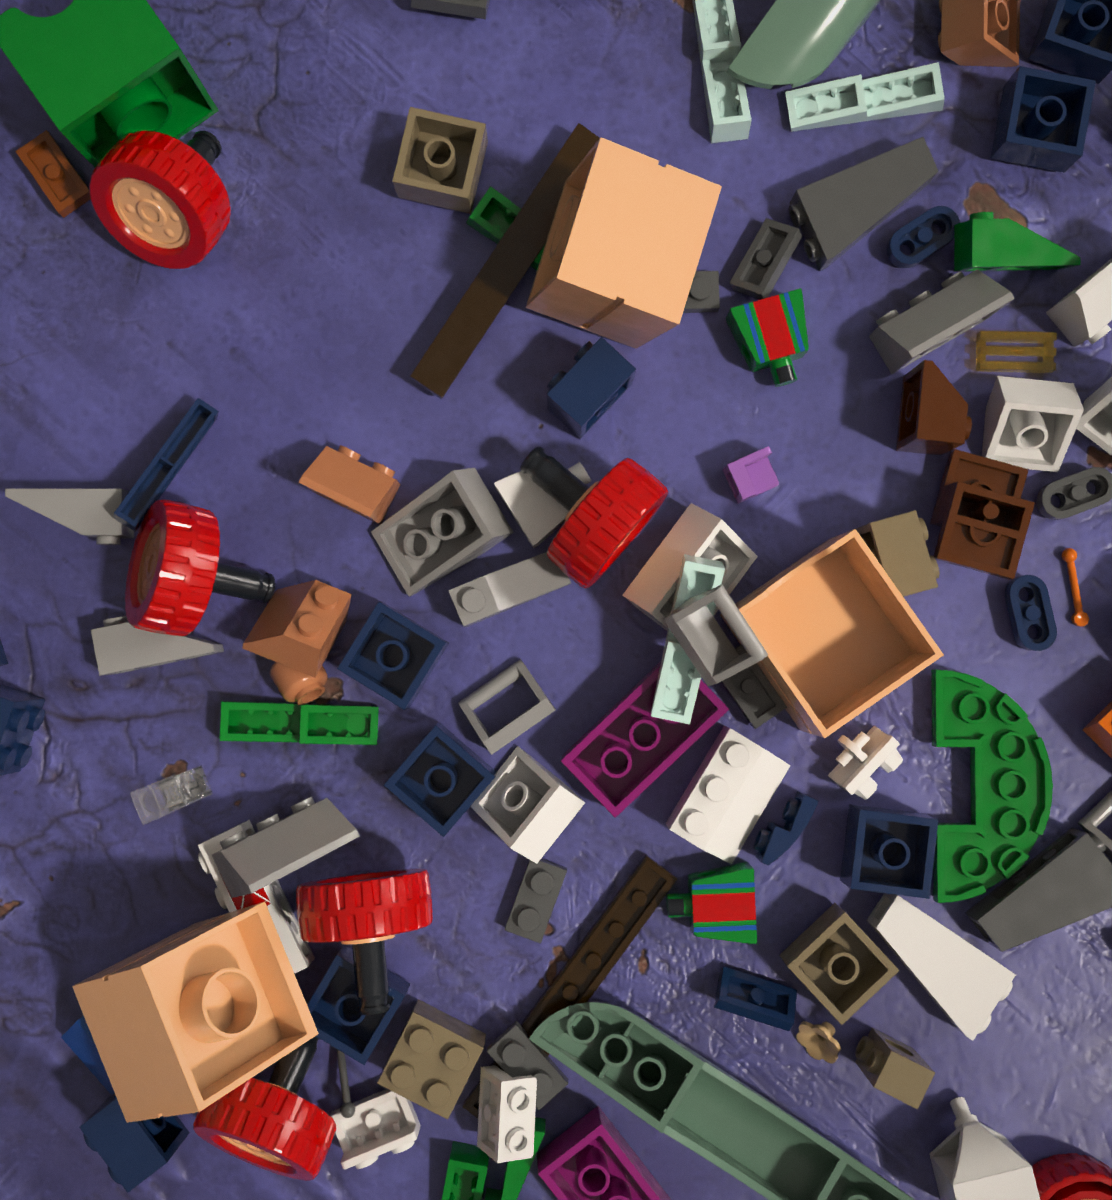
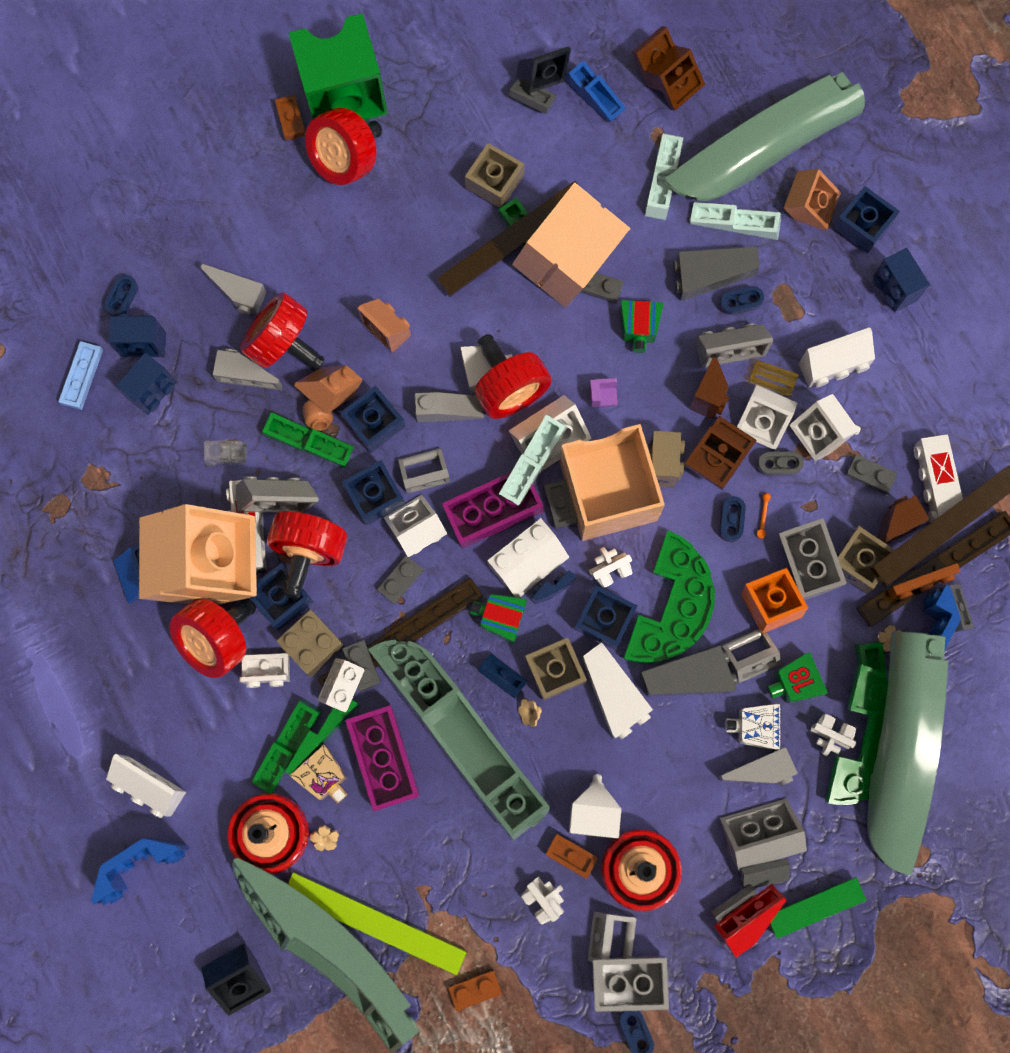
camera: 25 degrees right, 10 degrees down
dark blue brick [79,1093,190,1193] -> none
dark blue piece [114,398,219,532] -> none
dark grey hinge [333,1047,356,1118] -> none
light grey slope [371,468,514,597] -> none
dark blue brick [547,336,636,439] -> none
light grey tile [664,585,768,686] -> none
dark grey plate [729,218,802,300] -> none
dark tan brick [855,1027,935,1110] -> none
green slope [954,212,1081,272] -> none
dark blue brick [990,66,1096,173] -> none

